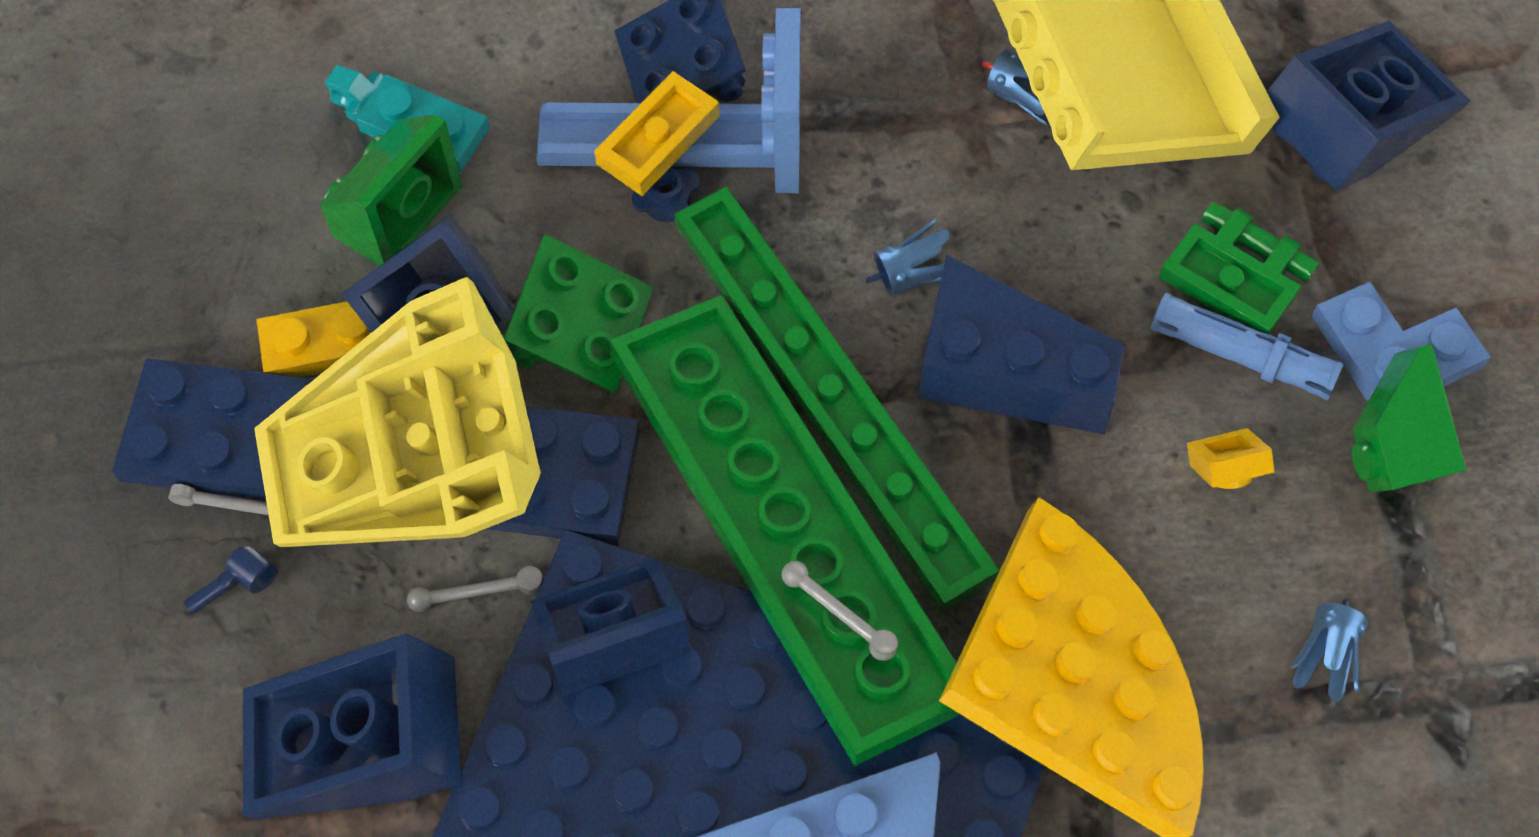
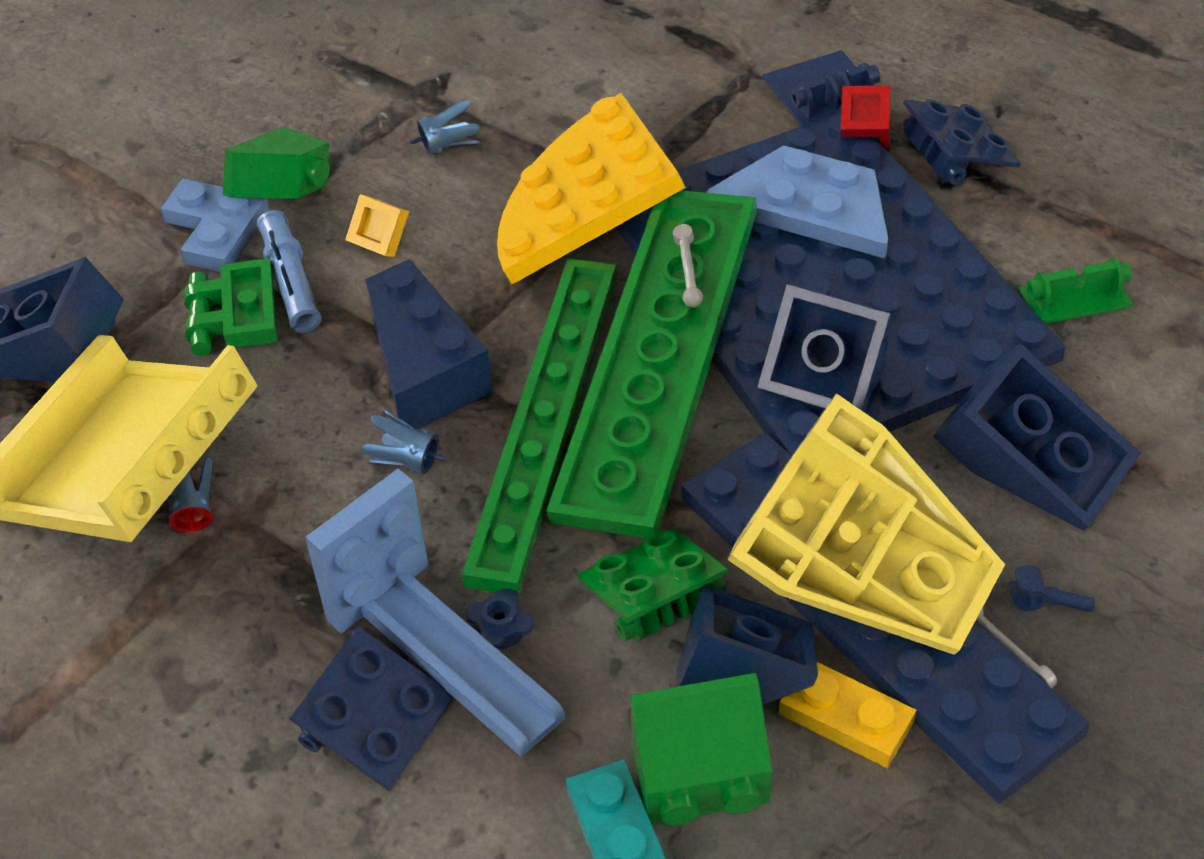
camera: 135 degrees left, 15 degrees down
yellow plate [594,71,720,196] -> none

